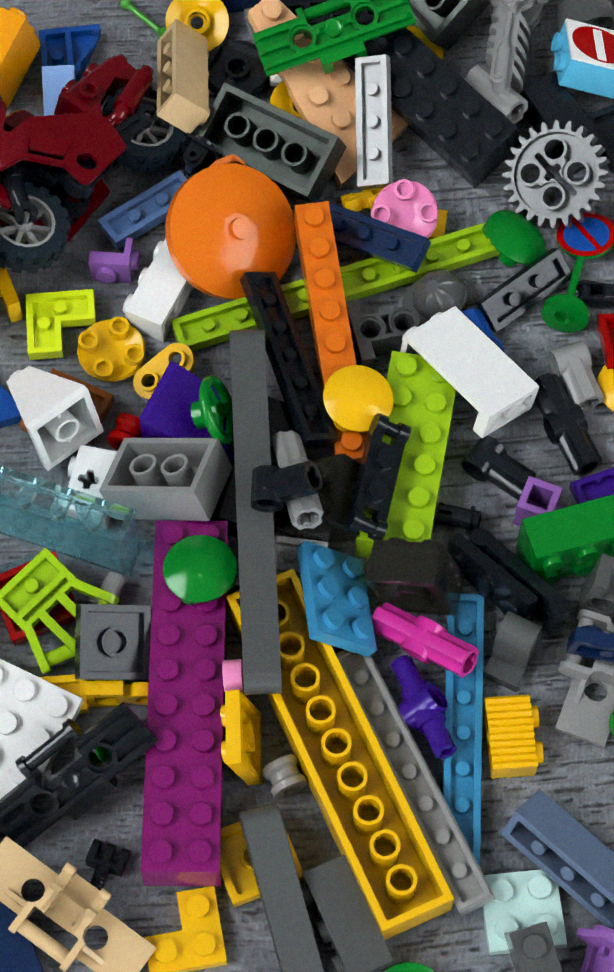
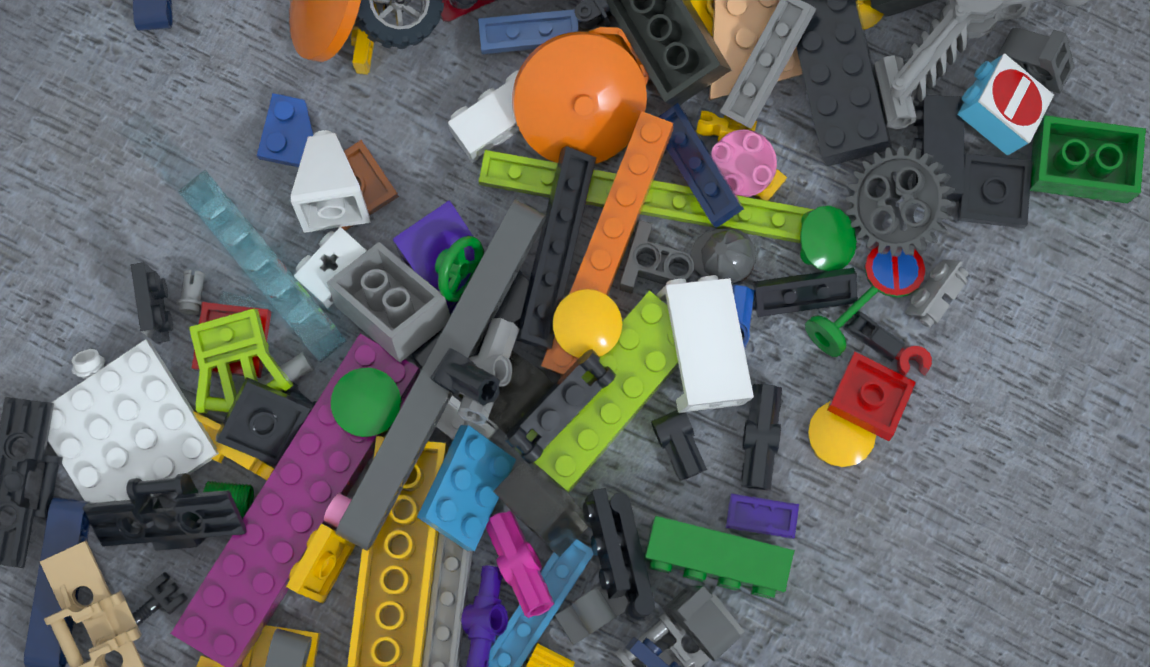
camera: 30 degrees right, 15 degrees up
neon yellow plate [25,289,96,360] -> none
yellow dish [77,316,146,382] -> none
medium lavender bracket [88,237,140,283] -> none
red wheel [106,413,142,451] -> none
yellow plate [133,343,197,401] -> none
light grey wheel [262,754,308,800] -> none
black pin [435,502,482,534] -> none
medium lavender brick [513,476,565,526] -> none
light grey piece [548,341,604,412] -> none

